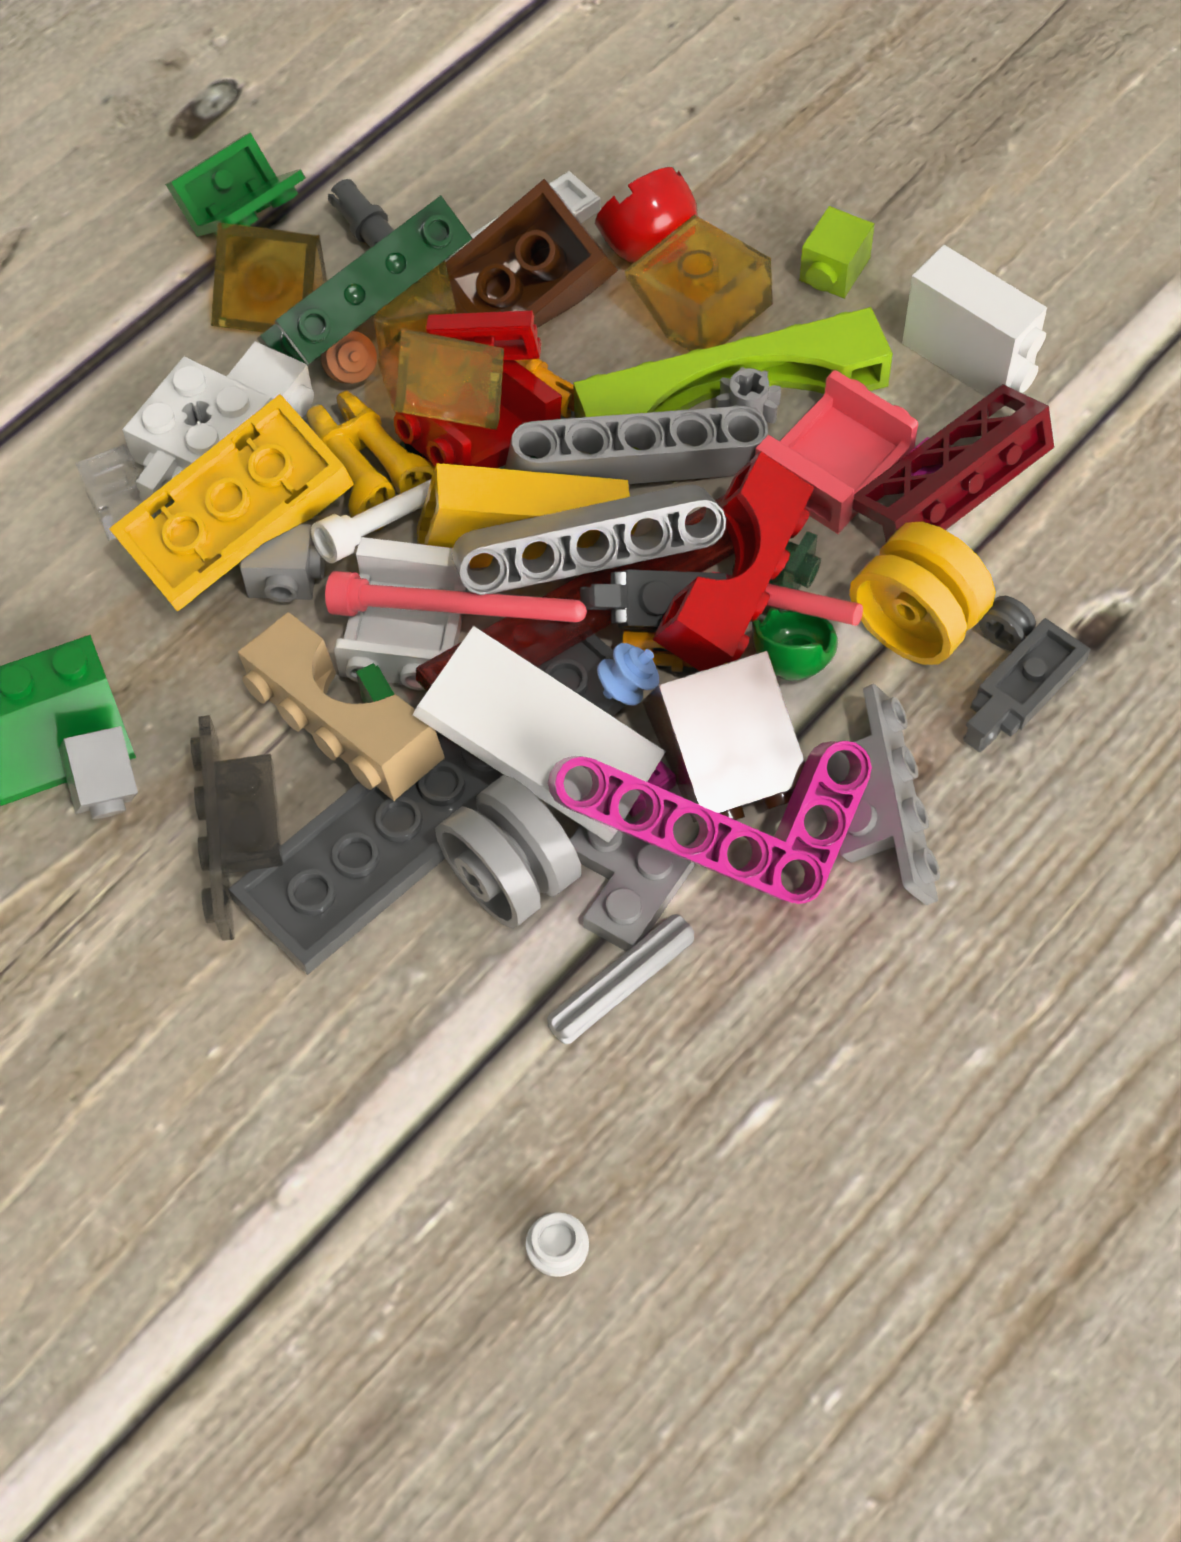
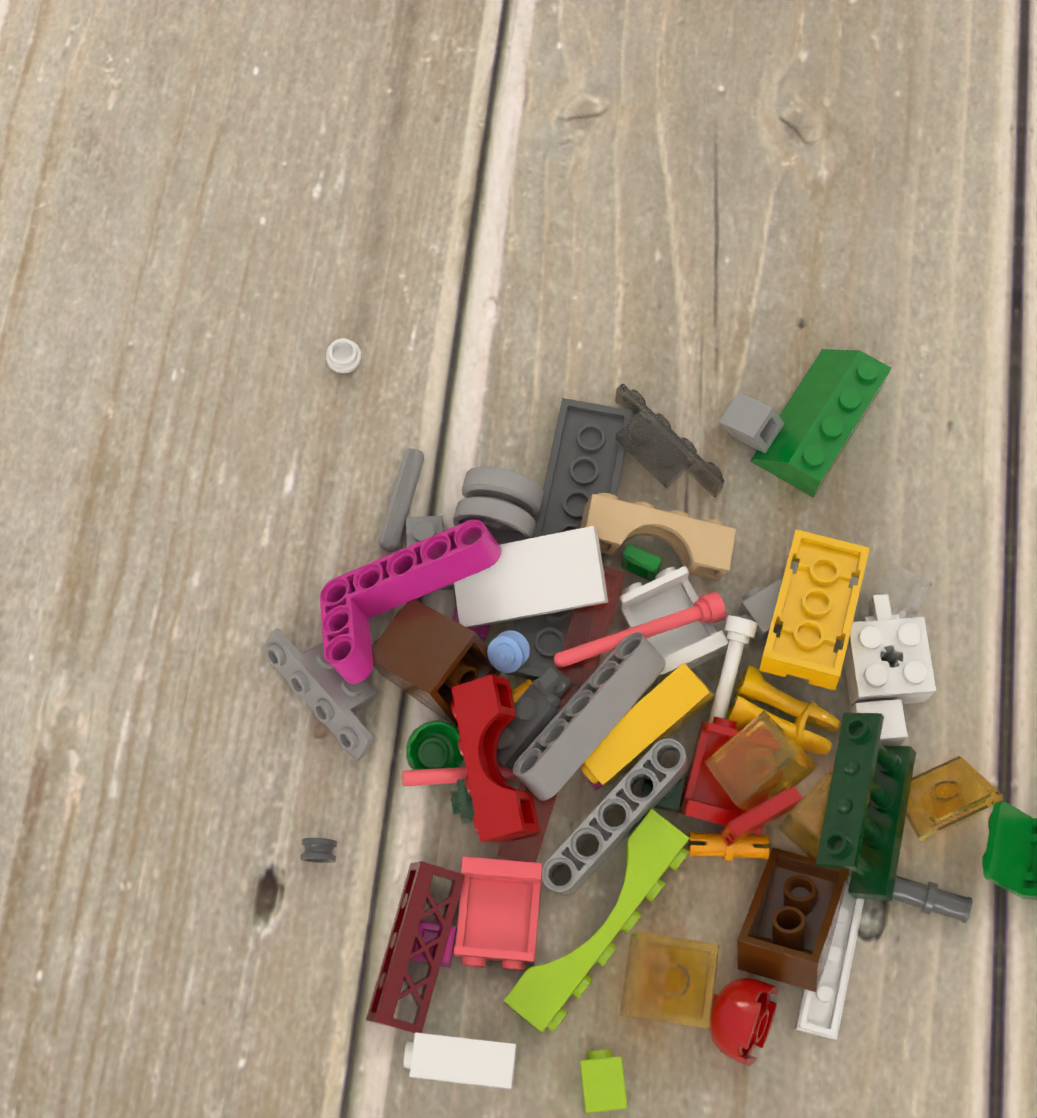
camera: 145 degrees right, 10 degrees up
light grey gear [716,367,781,424] -> none
yellow wheel [849,521,996,665] -> none
dark grey hinge [963,618,1091,753] -> none

